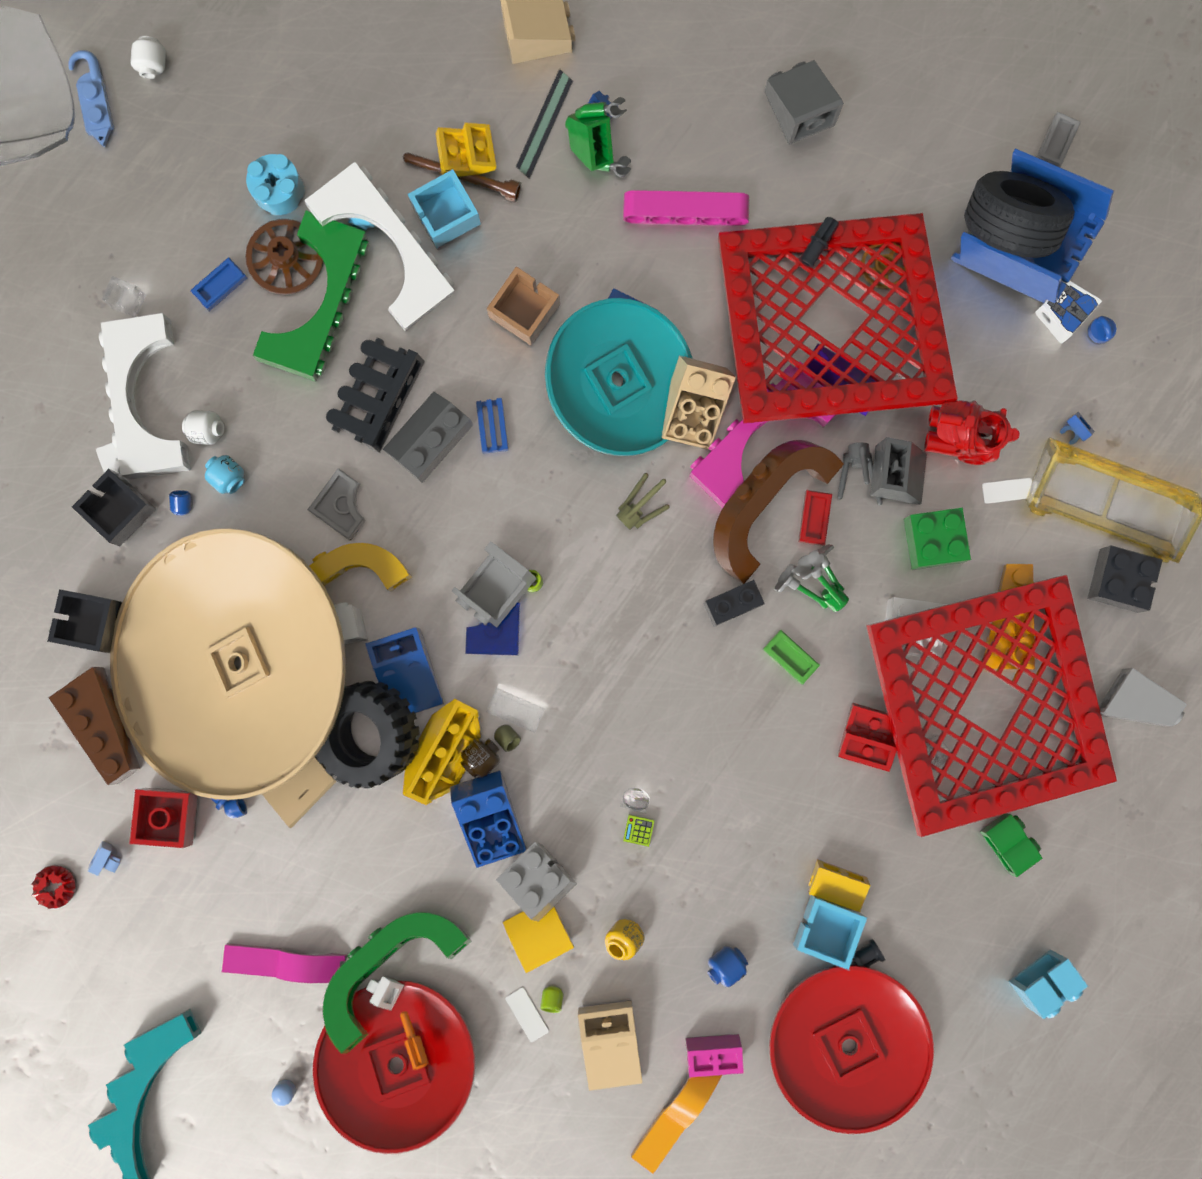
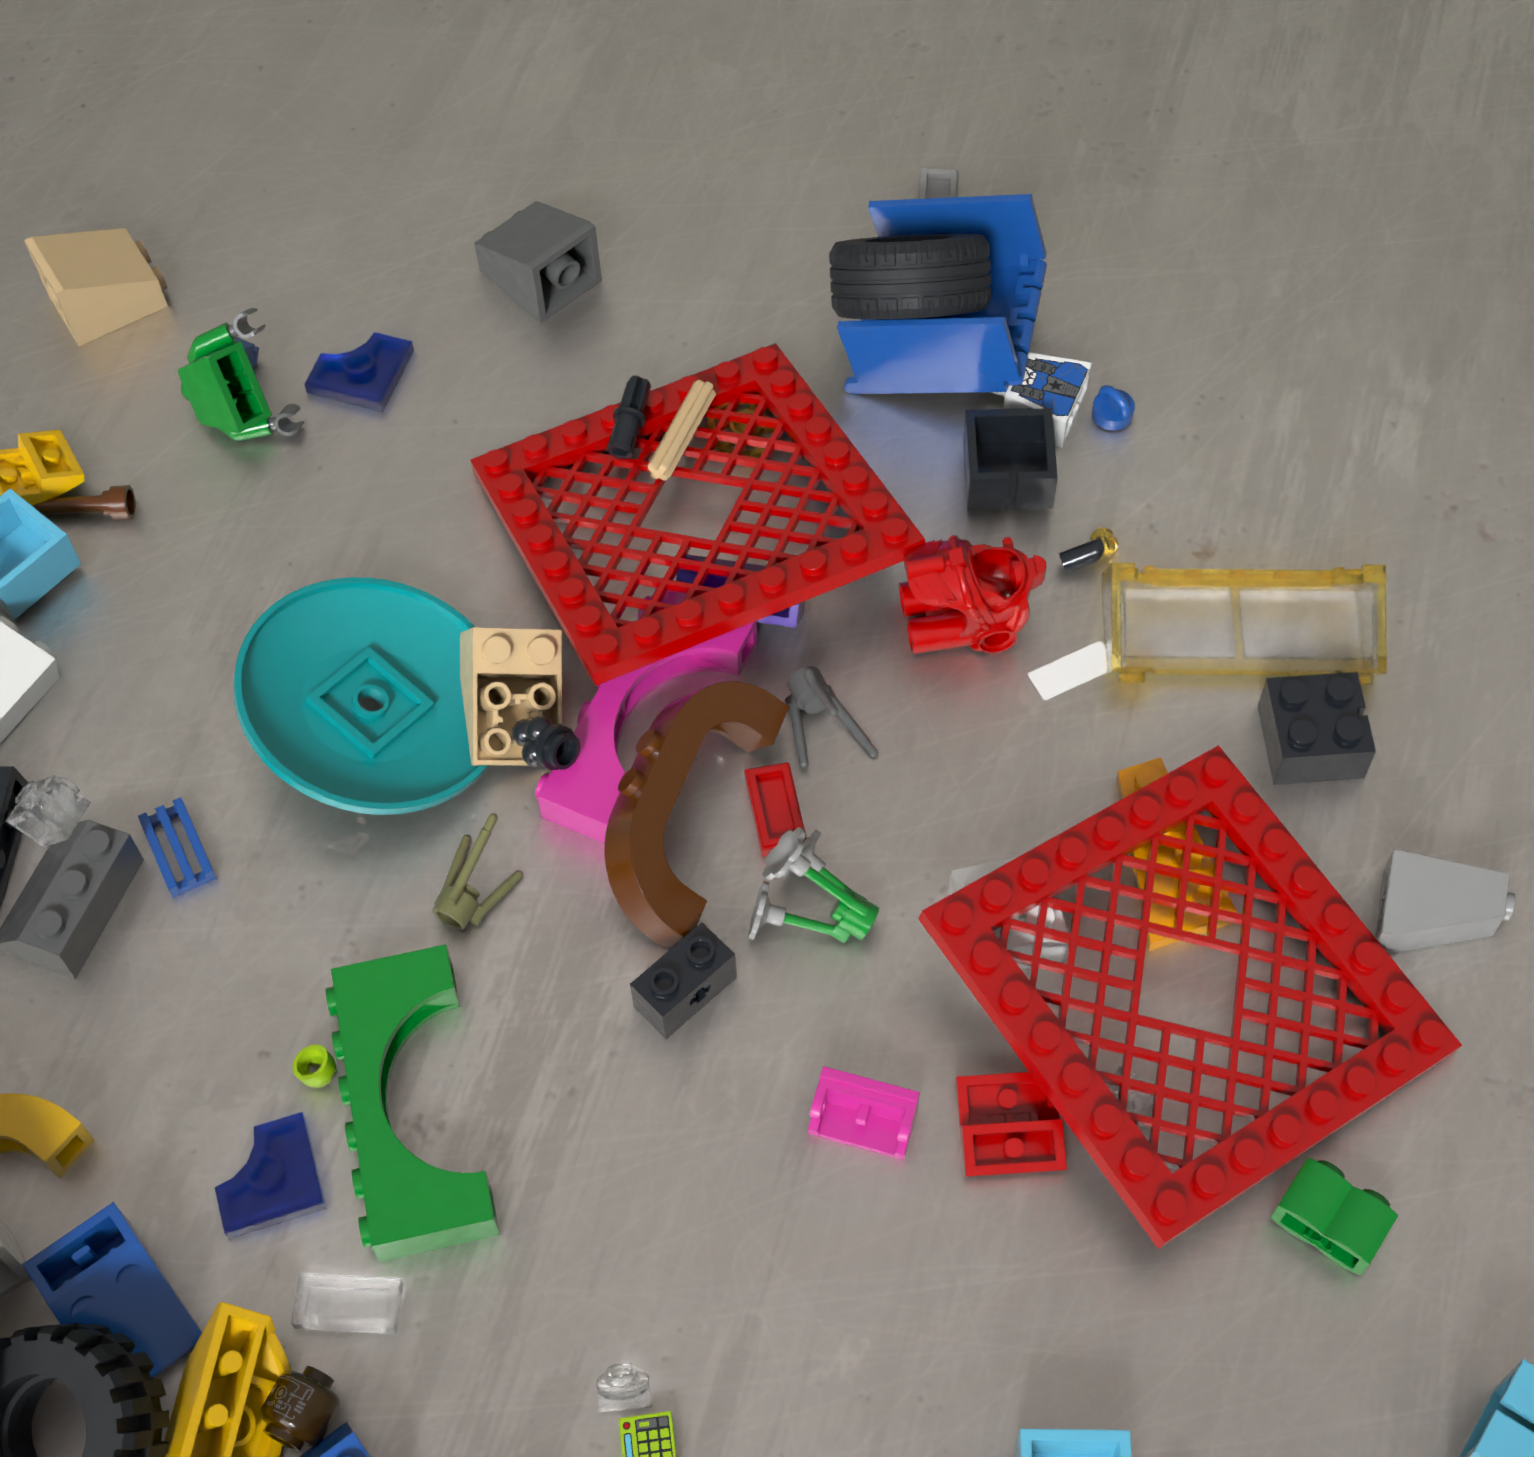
camera: 20 degrees left, 25 degrees down
light grey panel [452,542,537,627] -> none
medium nougat piece [486,266,560,346] -> none
olive piece [494,725,521,752] -> none
sticker [516,69,573,179] -> none
dark pink beam [623,190,749,226] -> none
bright green tile [763,630,820,685] -> none
yellow hinge [808,859,870,913] -> none
dark grey slope [870,437,927,505] -> none
green brick [904,507,971,570] -> none
blue tile [1060,412,1095,445] -> none
none -> clear brick [6,775,91,848]
none -> clear blue tile [304,332,414,413]
none -> green arch [325,944,500,1262]
none -> black piece [512,716,580,770]
none -> tan axle [648,380,716,481]
none -> dark pink hinge [808,1066,920,1160]
none -> black piece [963,408,1058,510]
none -> black arm [1059,527,1118,573]

